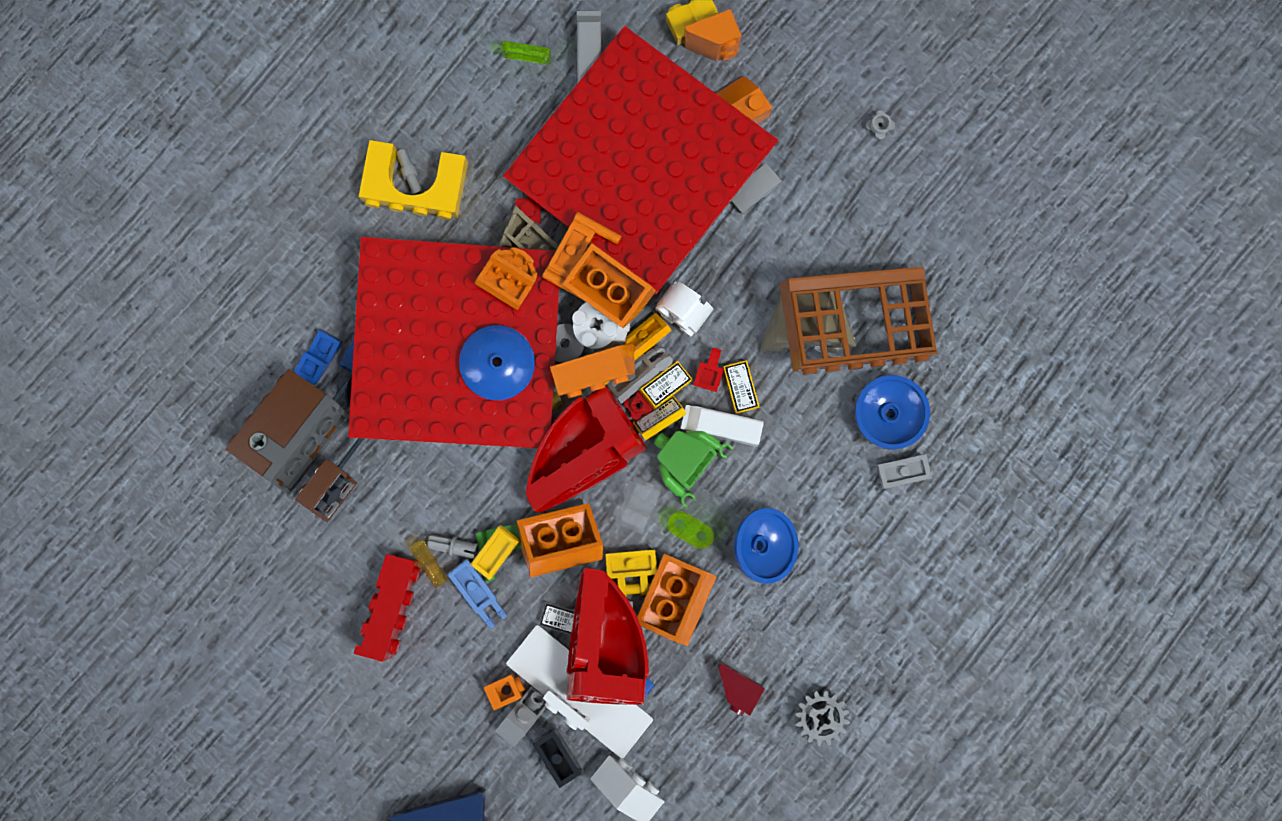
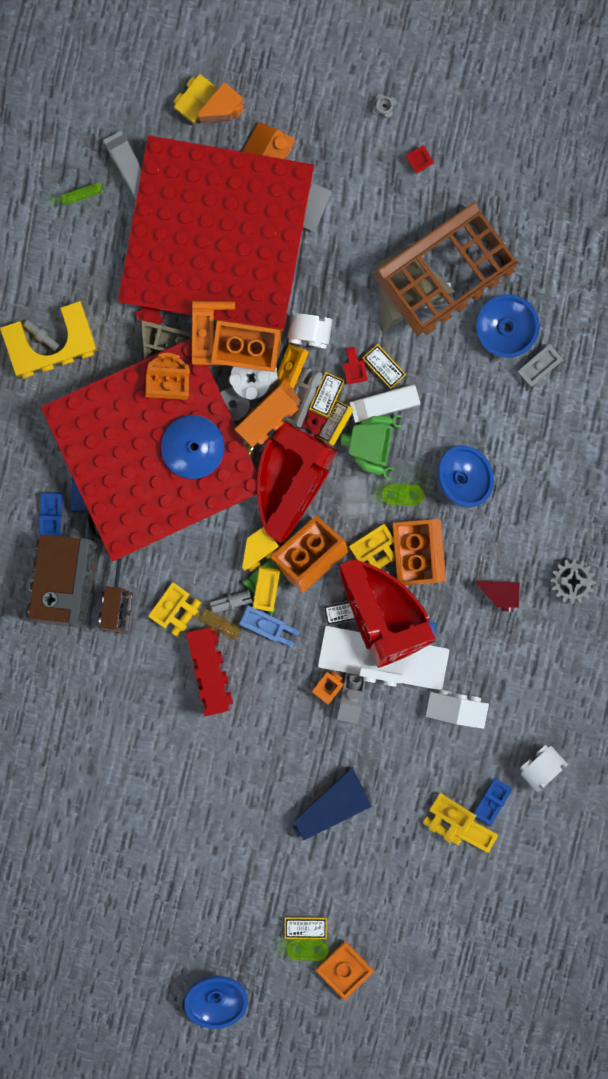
camera: 25 degrees left, 5 degrees up
black brick [533,727,583,788] -> none
none -> yellow plate [148,582,202,637]
none -> yellow slope [242,527,279,572]
none -> red plate [405,145,434,175]

